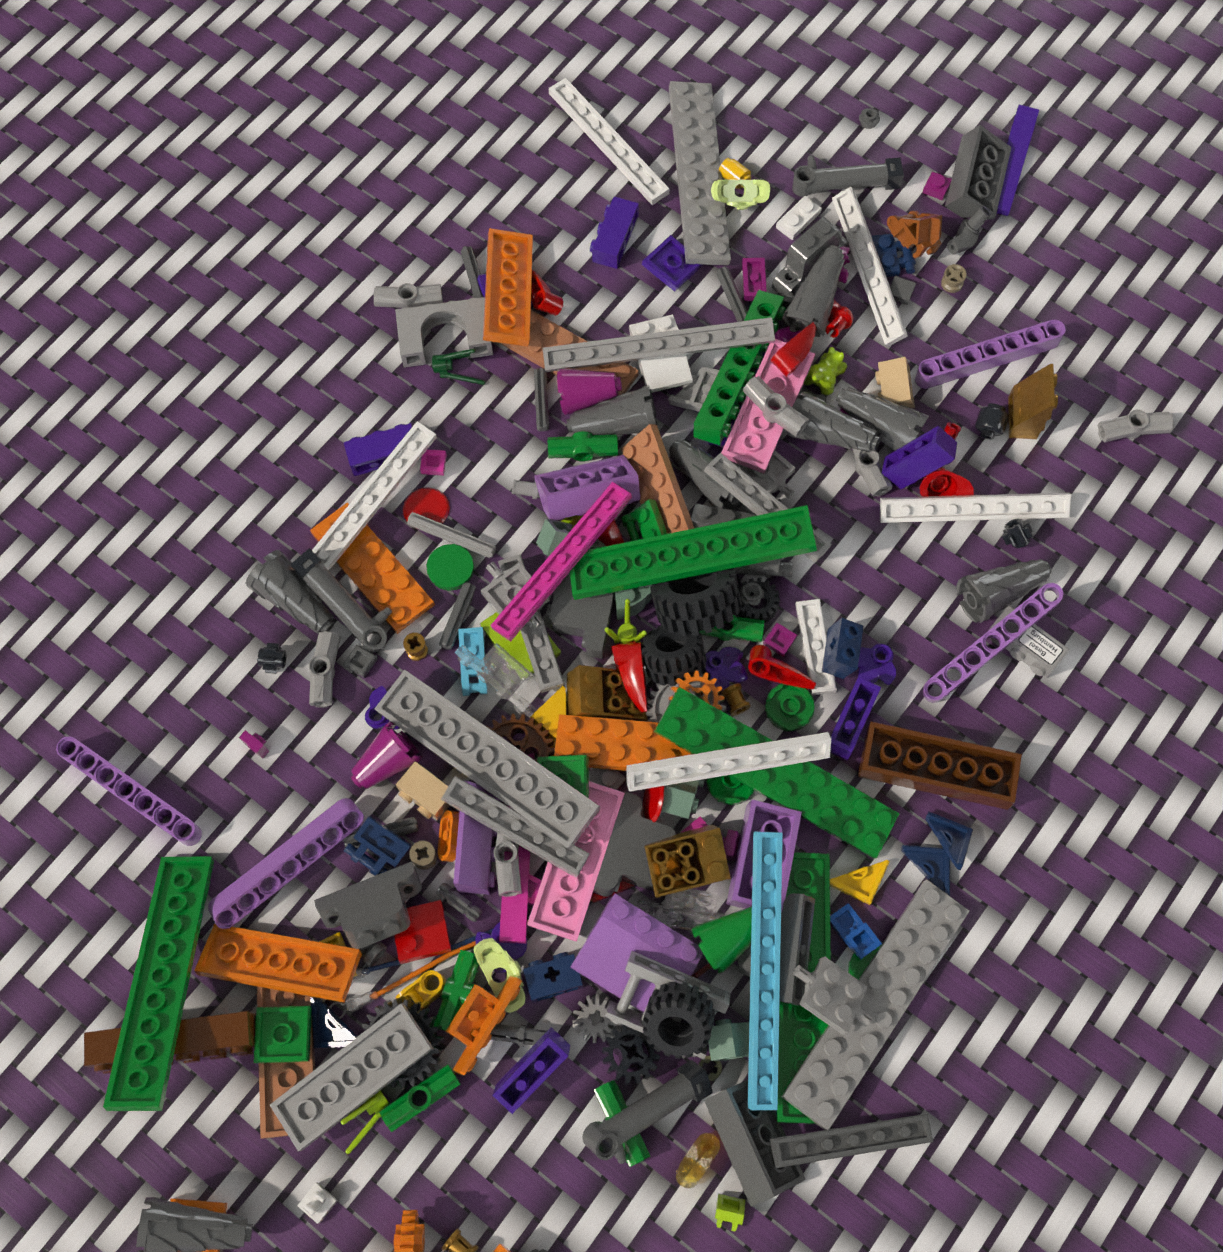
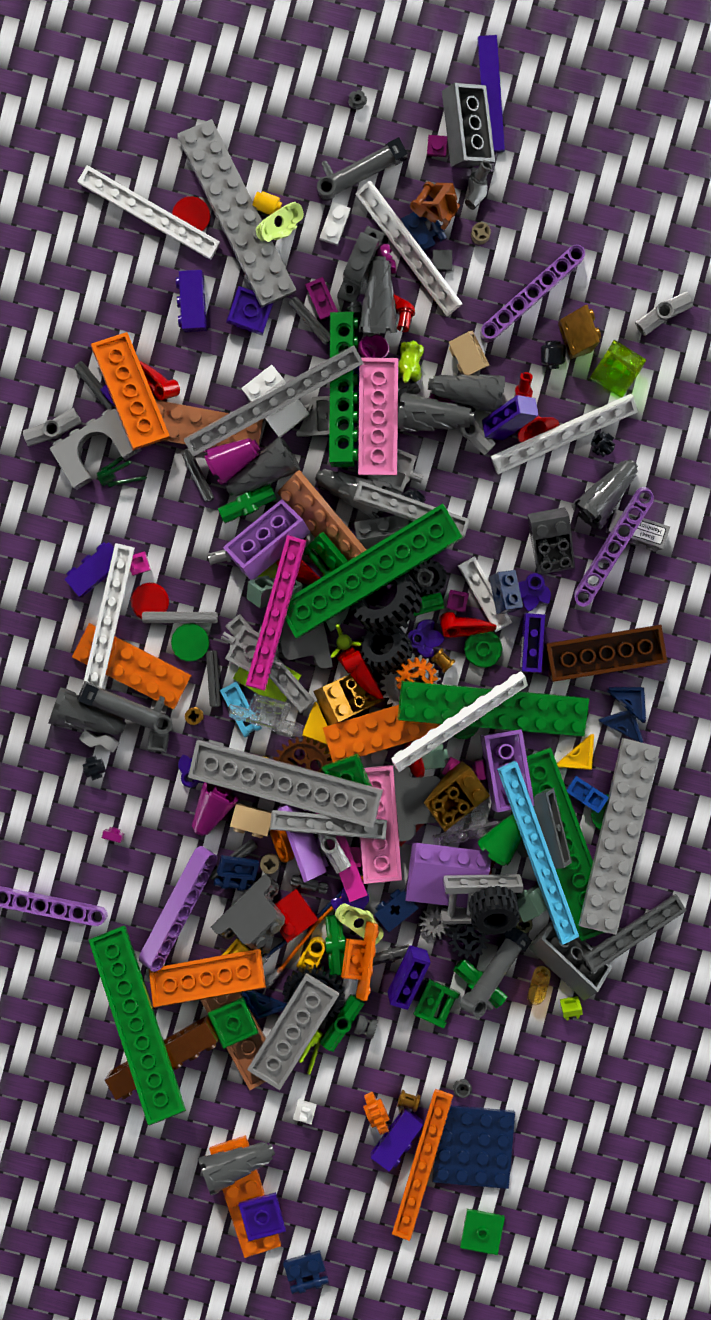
camera: 25 degrees left, 20 degrees up
light grey piece [309,631,341,708] -> none
light grey piece [743,376,809,437] -> none
red piece [770,322,816,377] -> none
light grey plate [793,957,873,1035] -> none
none -> light grey piece [79,730,120,752]
none -> red piece [172,196,210,231]
none -> dark grey wheel [354,1015,378,1039]
none -> green plate [413,979,461,1028]
none -> dark grey slope [527,507,575,574]
none -> clear neon green slope [590,340,646,398]

